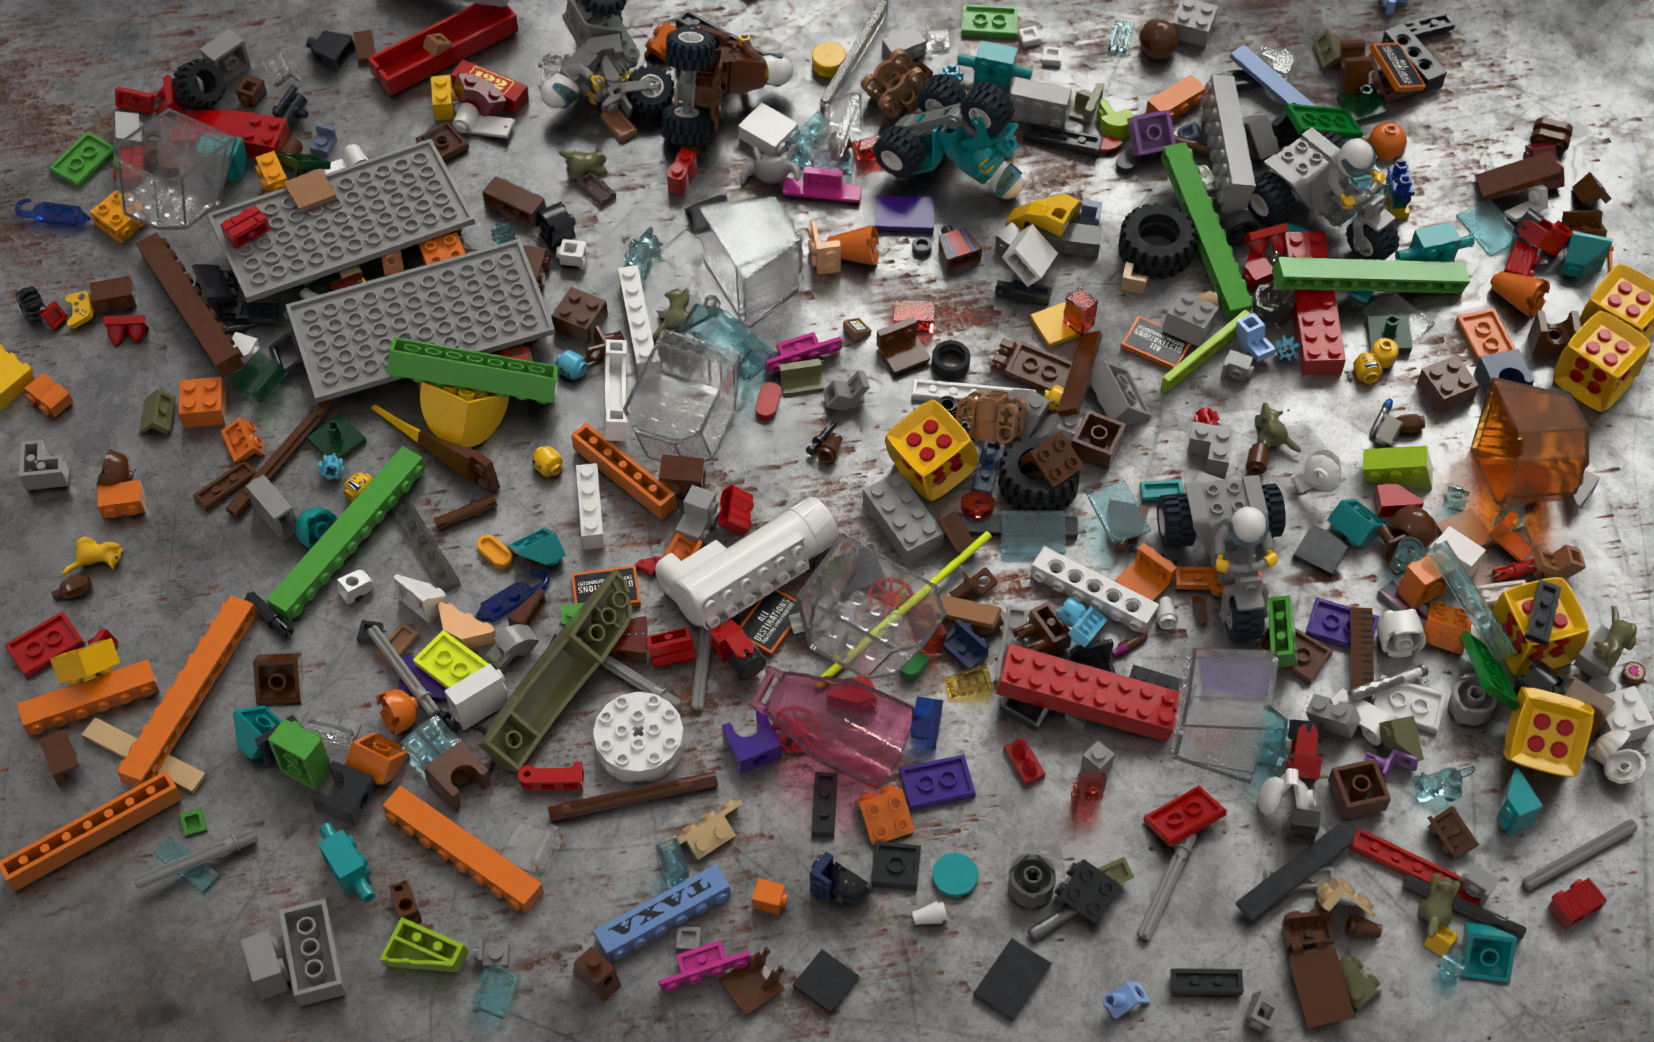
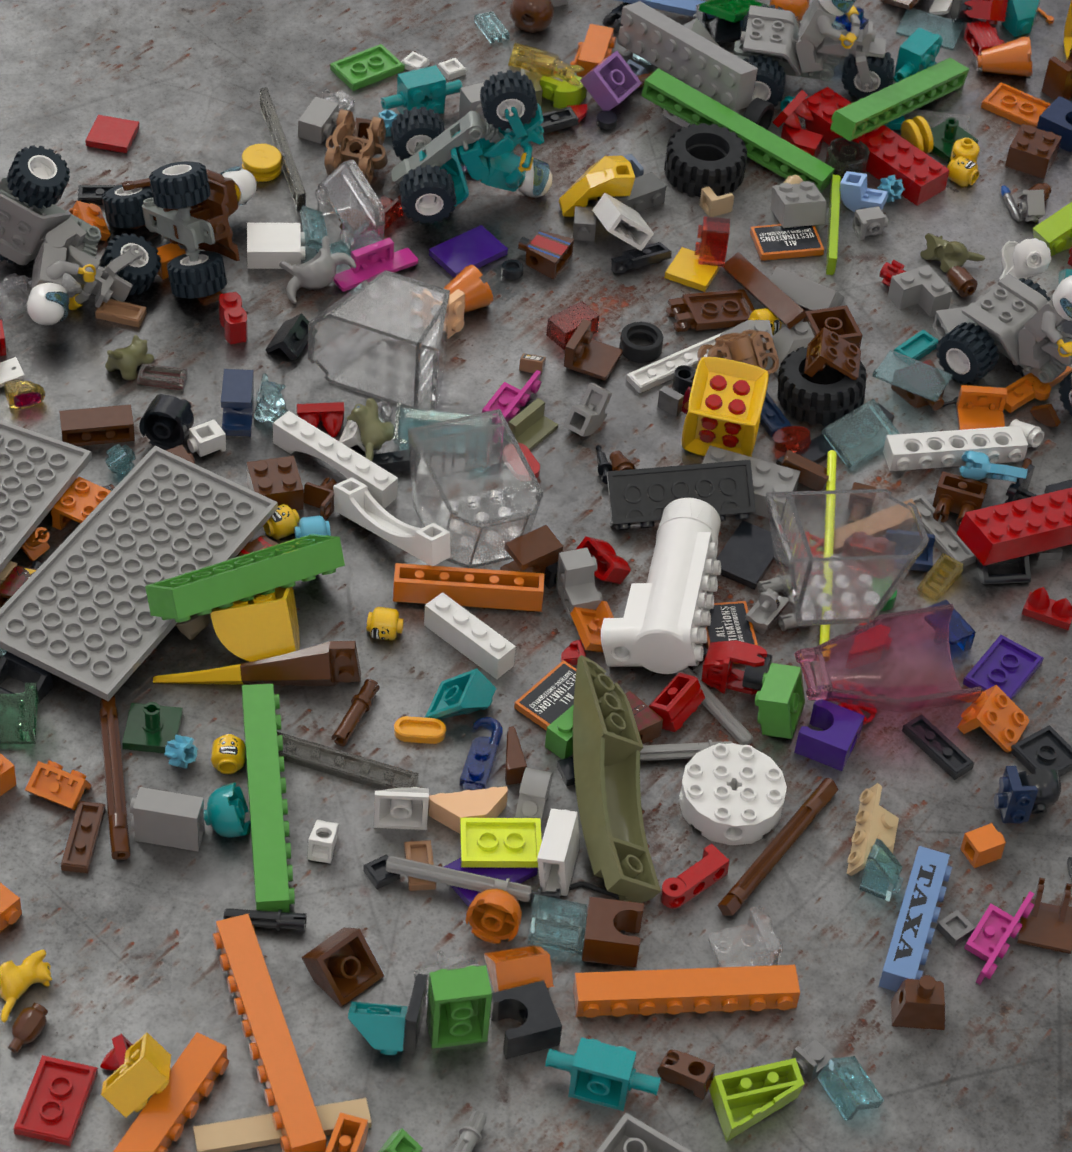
camera: 45 degrees left, 10 degrees down
none -> clear yellow rock [4,379,45,410]
none -> dark blue piece [221,369,254,437]
none -> yellow head [263,504,300,540]
none -> red tile [296,402,344,438]
none -> clear yellow animal [508,42,584,86]
none -> black bracket [607,460,756,530]
none -> bright green brick [755,663,805,739]
none -> yellow head [901,116,934,154]

